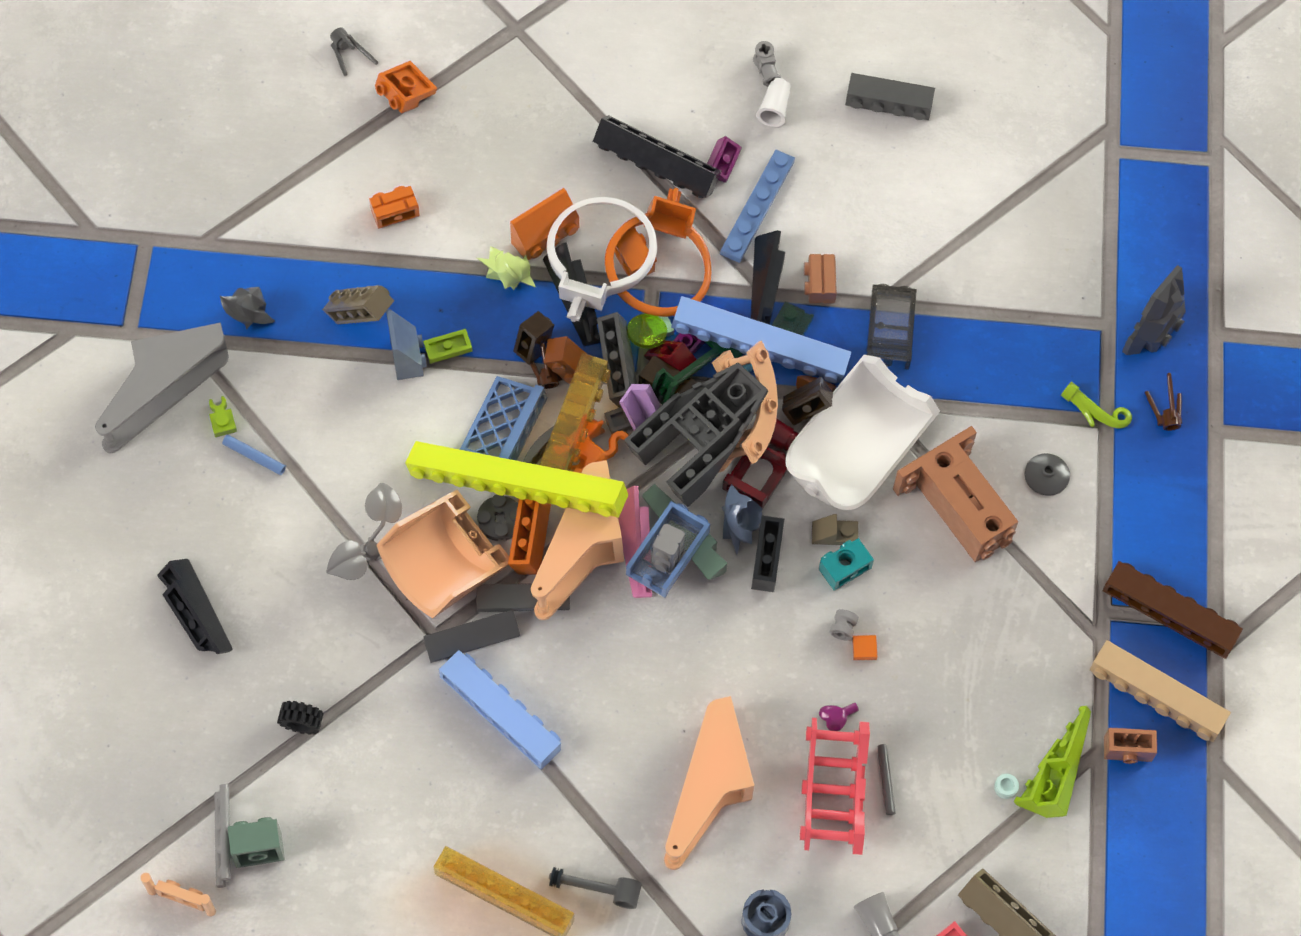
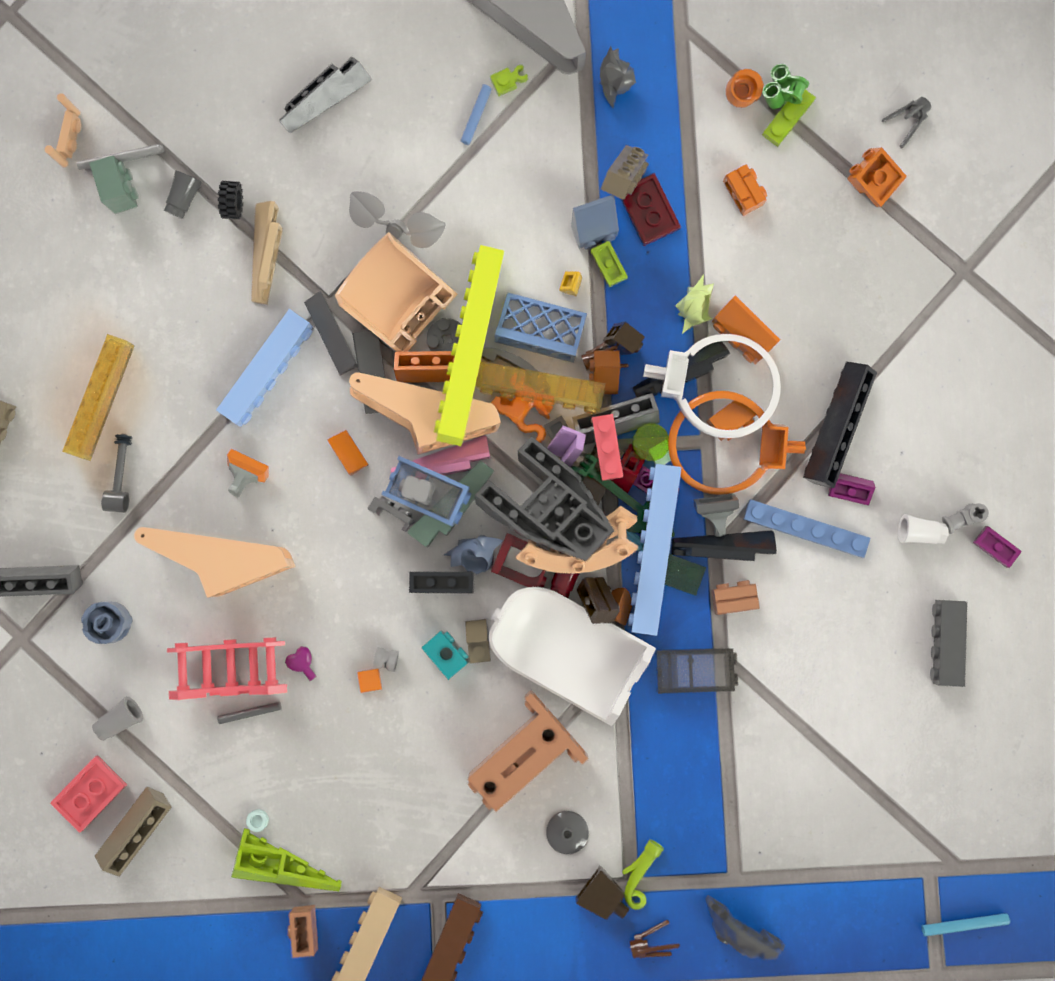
camera: 90 degrees right, 20 degrees up
none -> dark grey plant [164,170,202,219]
none -> piece [227,449,269,497]
none -> tan wedge [251,201,283,305]
none -> orange slope [327,430,369,476]
none -> flat silver piece [367,496,415,532]
none -> yellow slope [559,271,583,297]
none -> dark brown torso [575,866,629,920]
none -> coral plate [592,414,623,481]
none -> dark red tile [620,173,681,246]
none -> dark grey piece [693,494,739,536]
none -> orange helmet [726,69,764,108]
none -> bright green piece [762,64,809,109]
none -> lime plate [762,89,816,147]
none -> medium azure piece [921,913,1010,936]
none -> magenta plate [973,526,1022,568]

